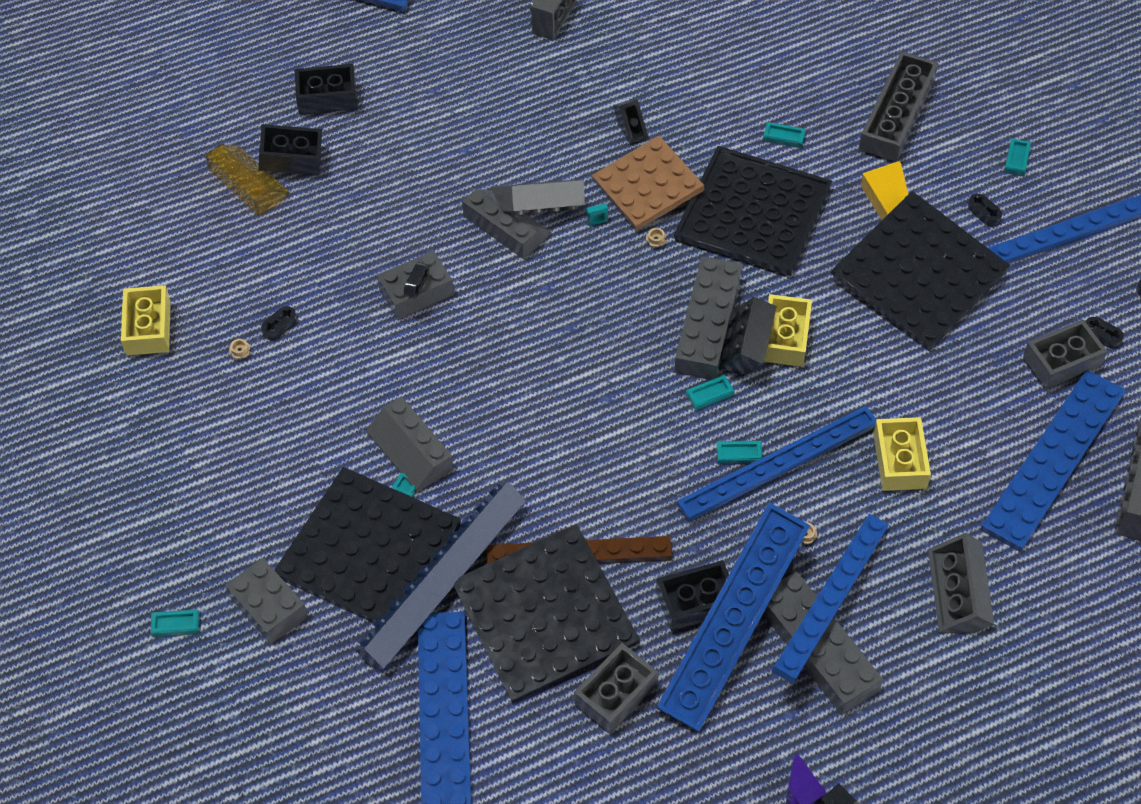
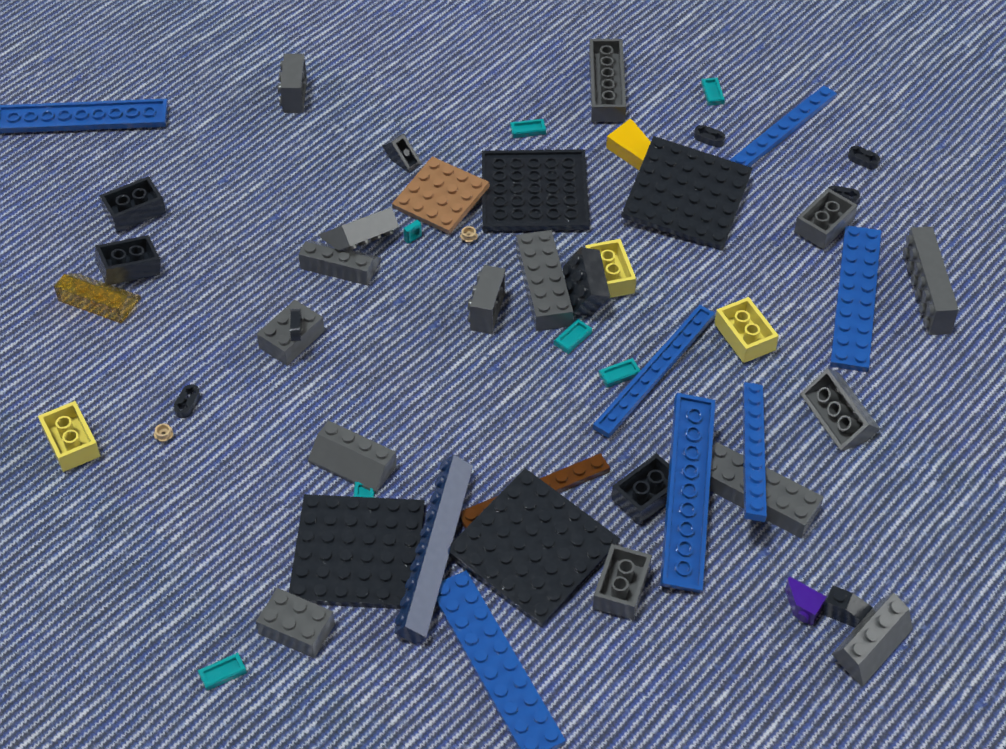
camera: 25 degrees left, 5 degrees down
none -> dark grey brick [467,265,505,334]

